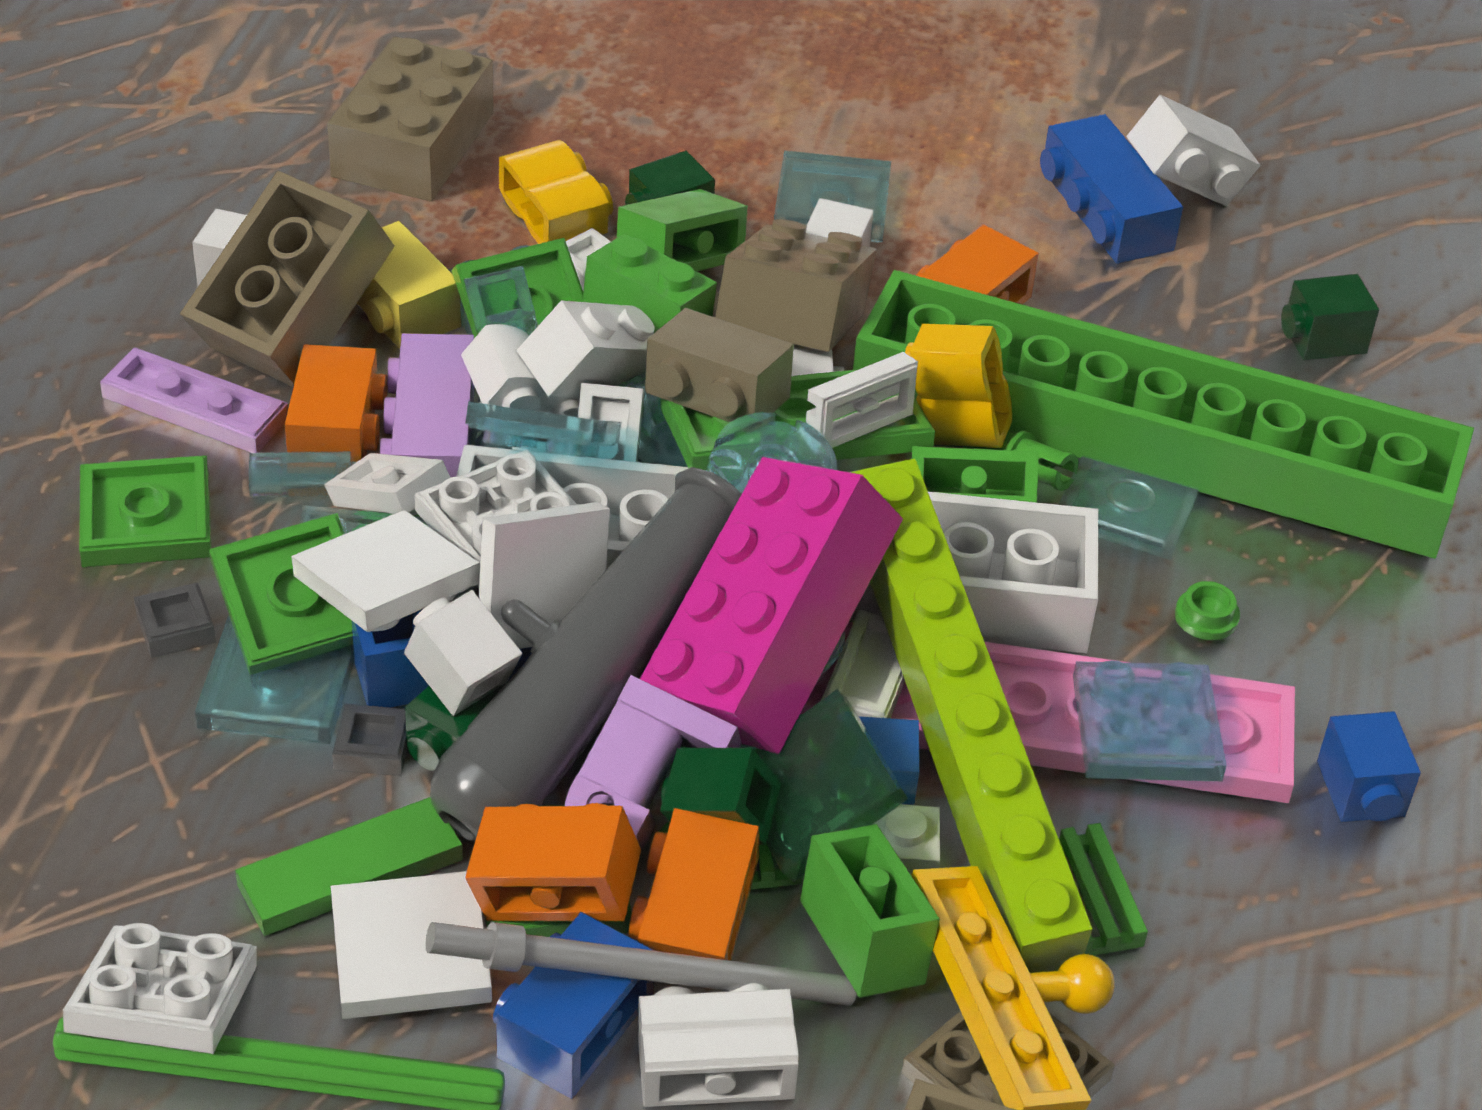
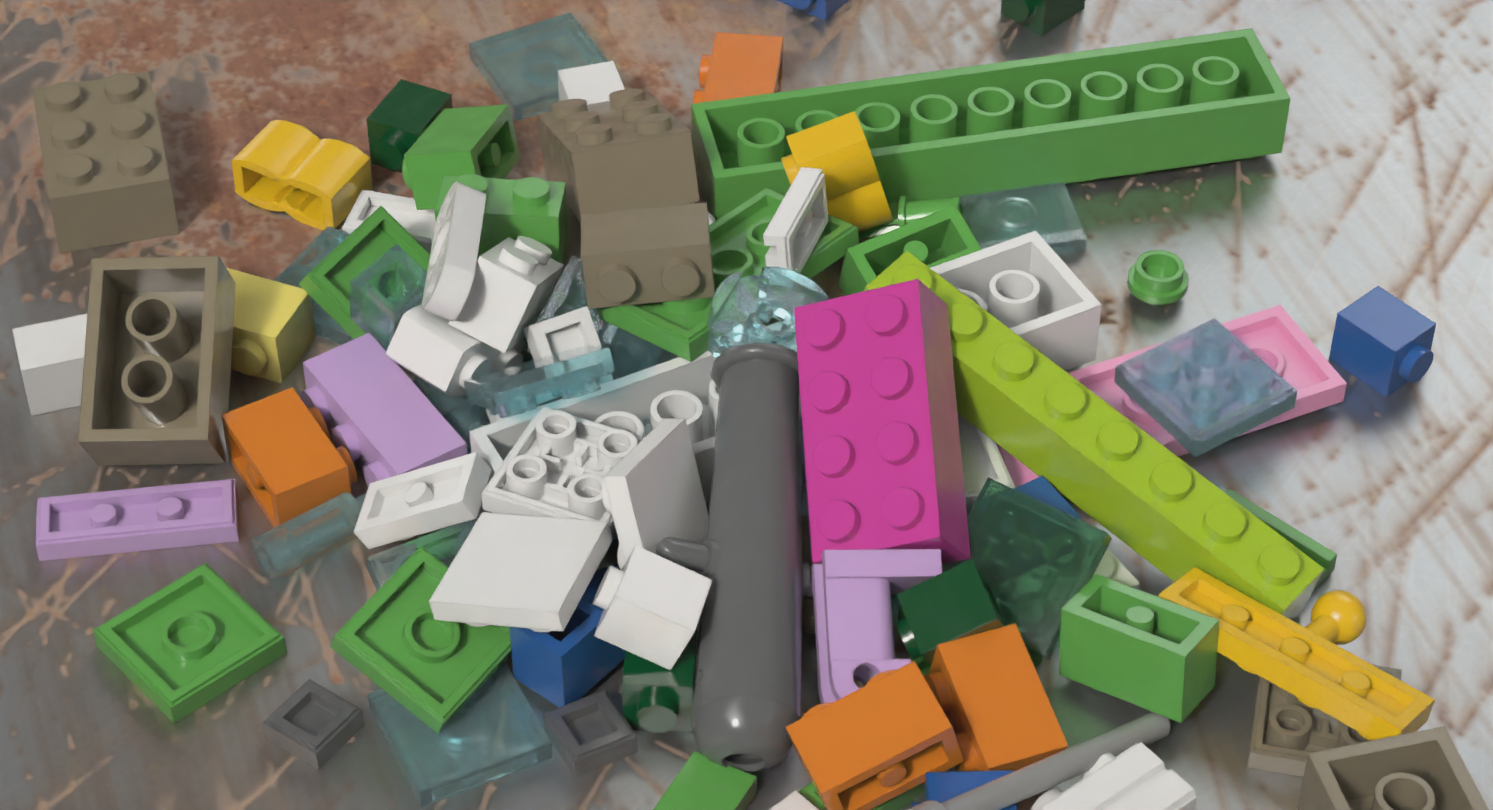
camera: 30 degrees left, 0 degrees up
none -> white beam [422,181,486,321]

